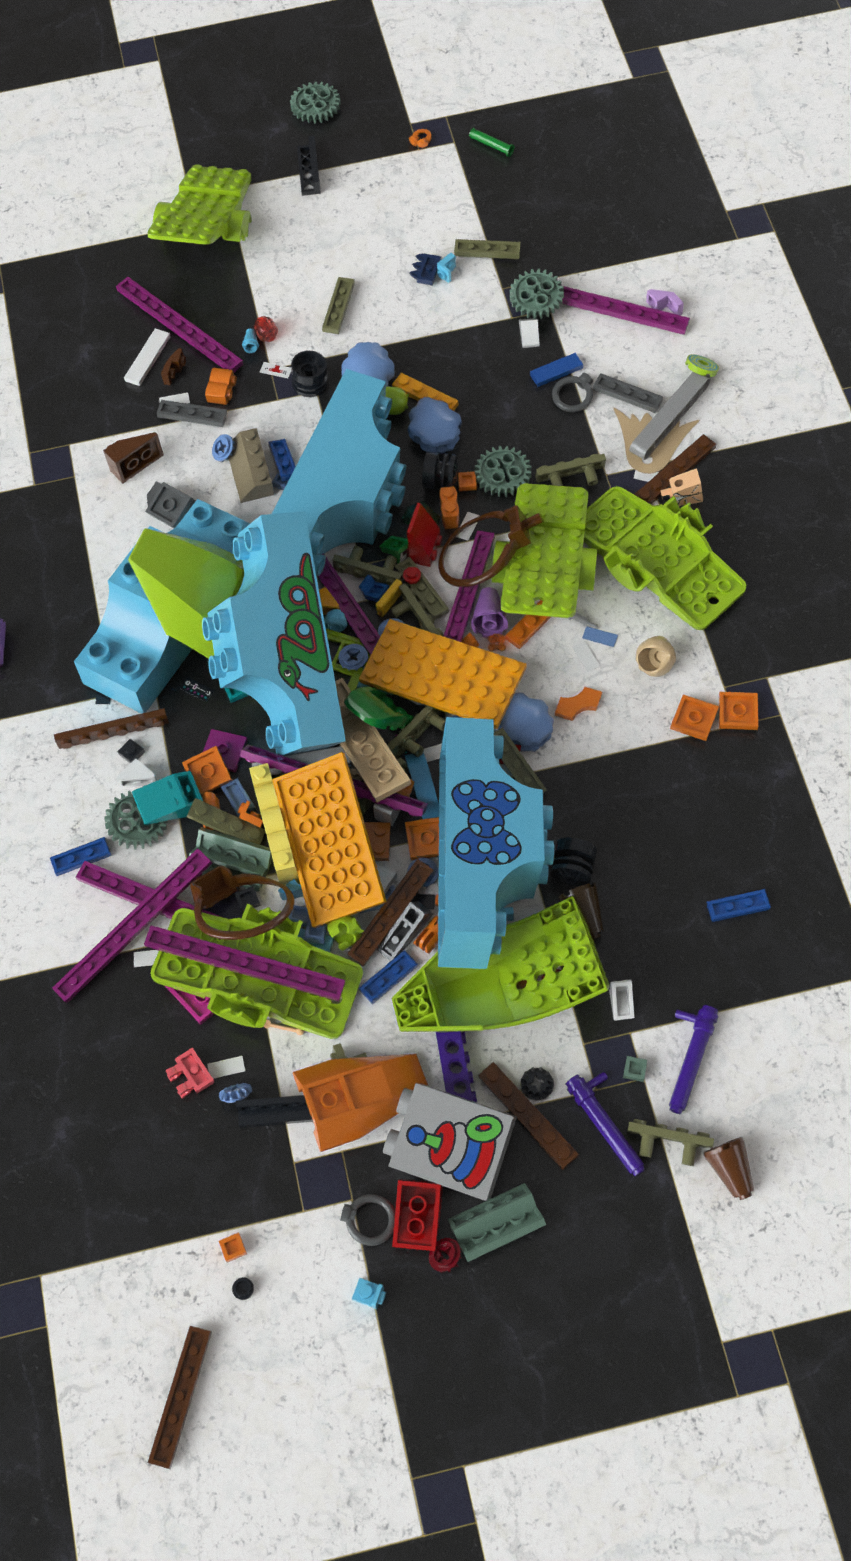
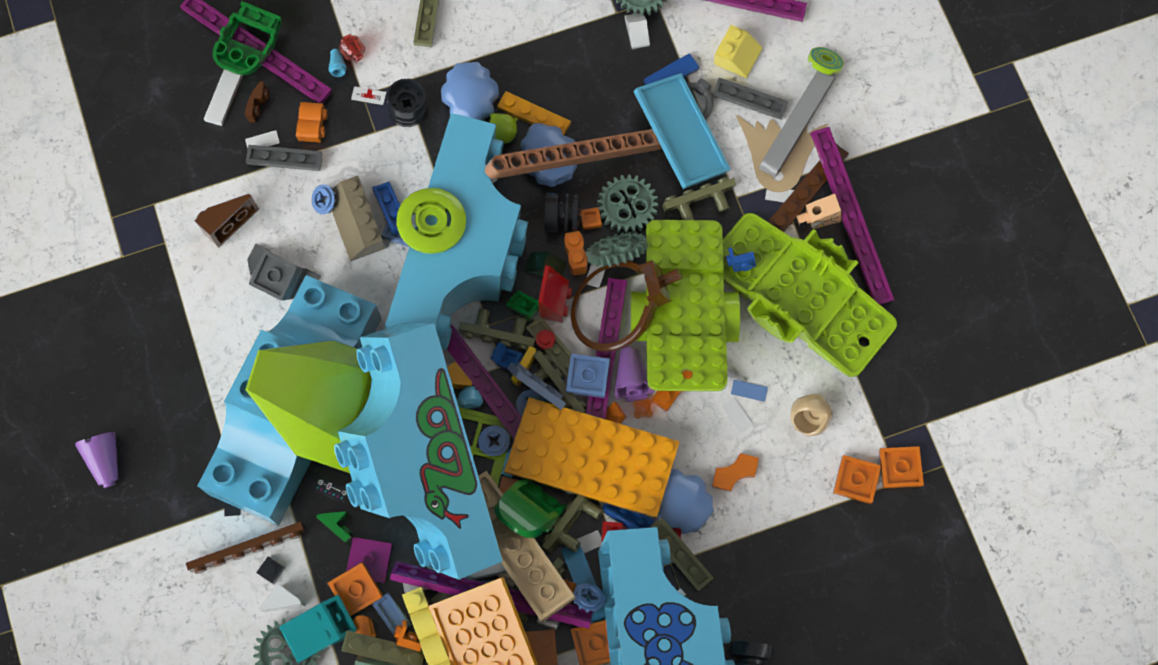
camera: 10 degrees left, 10 degrees up
none -> green slope [212,1,282,75]
none -> green slope [316,512,353,545]
none -> lime piece [397,188,466,254]
none -> nougat beam [485,129,662,179]
none -> sand blue plate [507,362,566,410]
none -> medium blue plate [566,354,610,398]
none -> medium blue gear [573,583,605,613]
none -> sand green gear [586,232,648,267]
none -> medium azure tile [633,73,731,189]
none -> light yellow slope [714,25,762,79]
none -> blue bracket [726,247,756,272]
none -> magenta plate [811,127,894,305]

